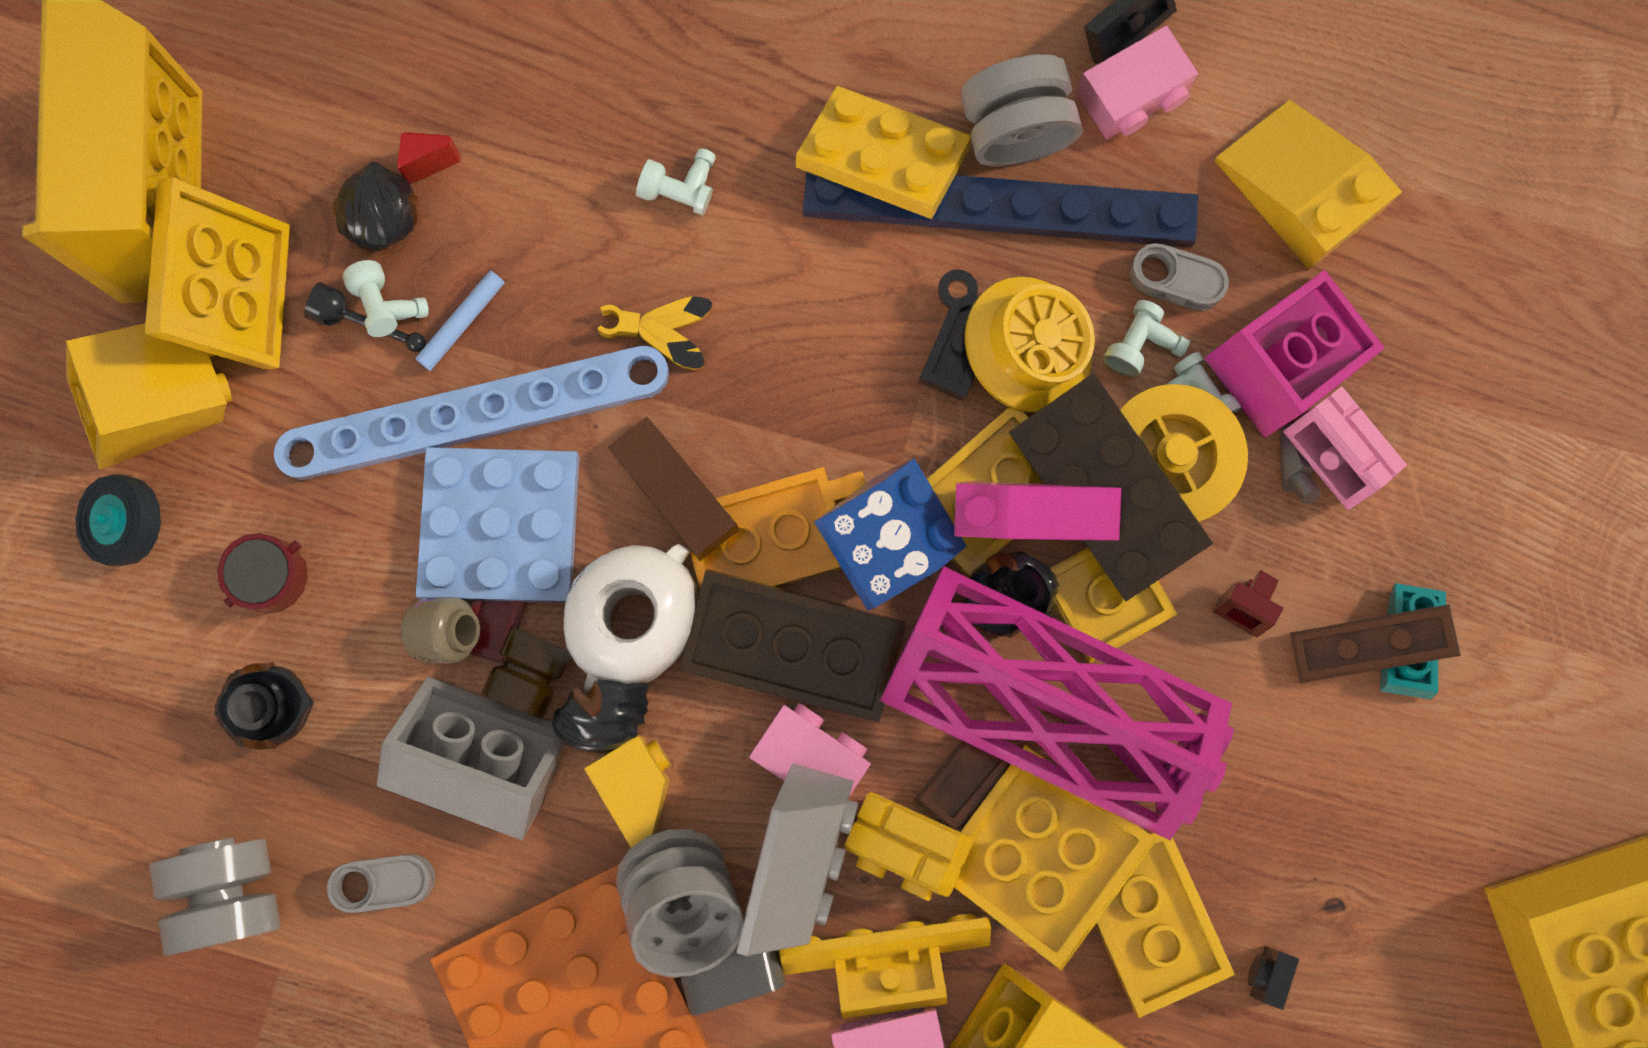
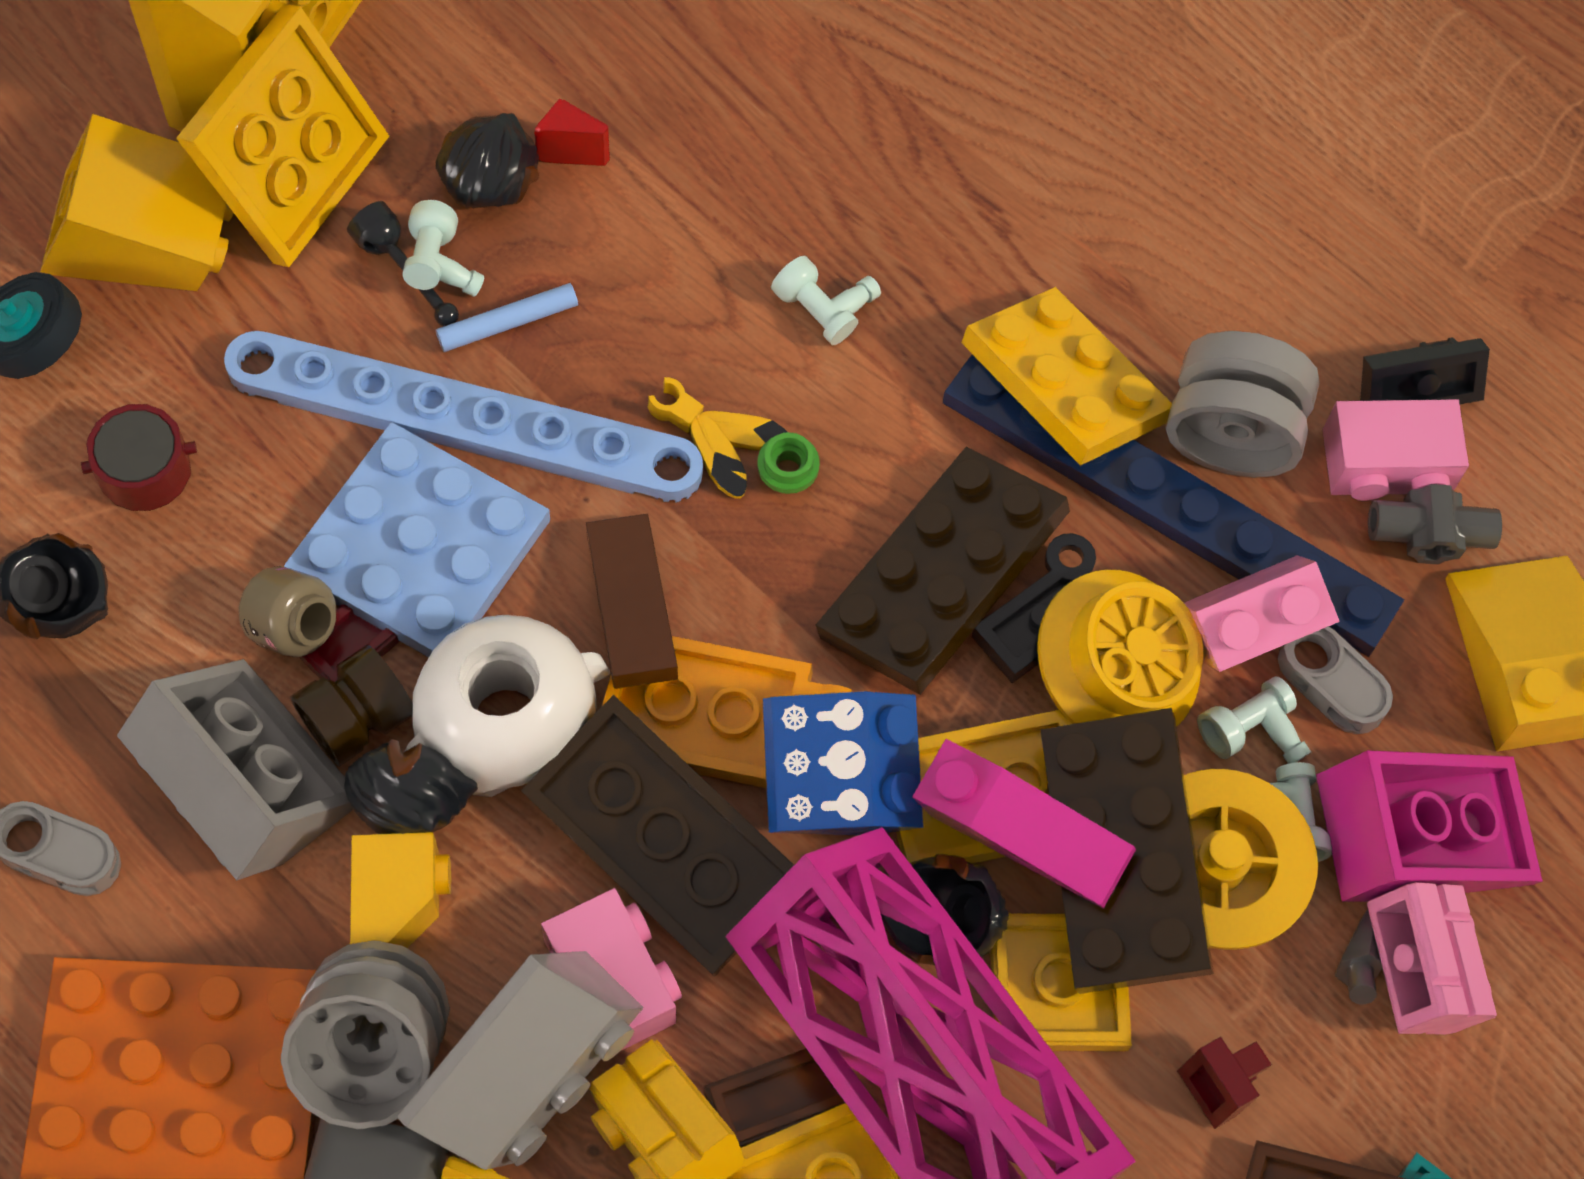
camera: 25 degrees right, 15 degrees down
none -> bright green plate [757,432,820,494]
none -> dark brown plate [815,447,1070,695]
none -> bright pink brick [1184,555,1340,672]
none -> dark grey axle [1368,484,1502,564]

